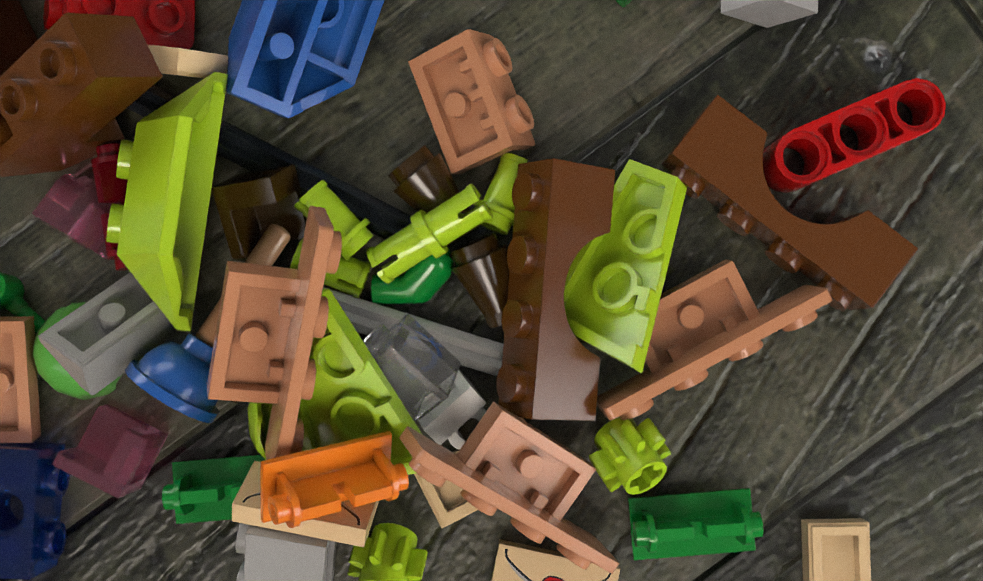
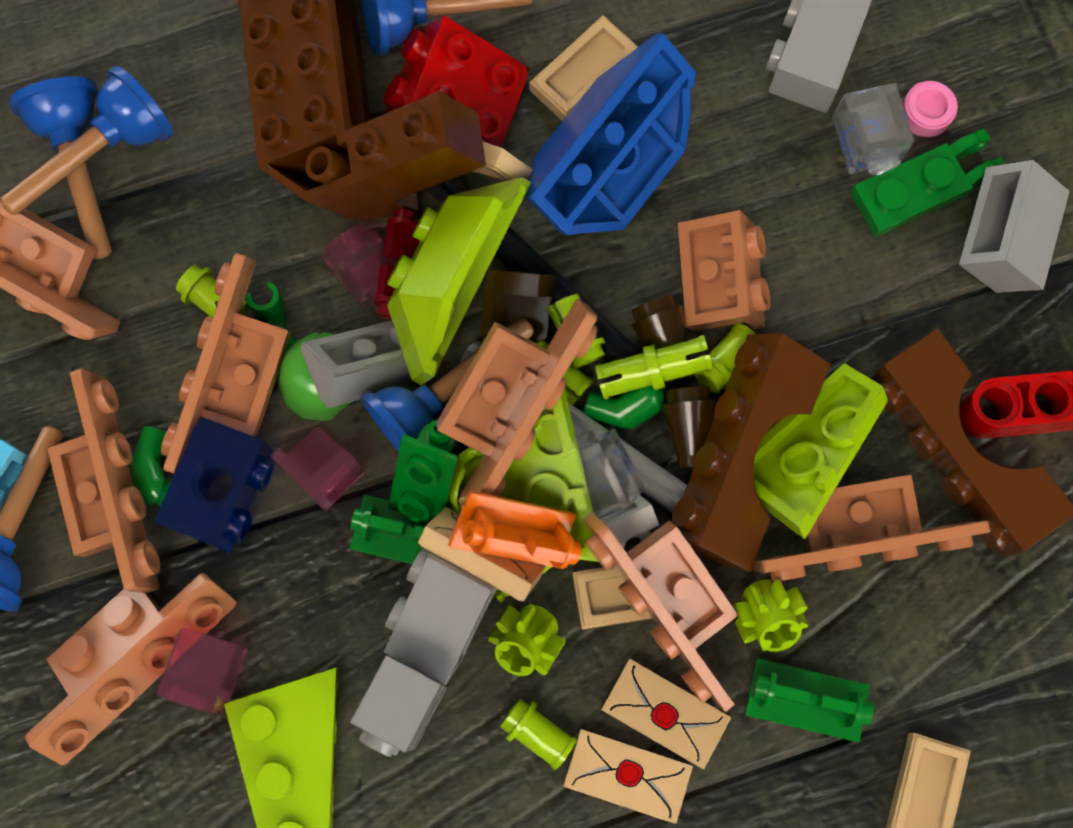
camera: 20 degrees right, 10 degrees down
none -> green hinge [388,419,459,524]

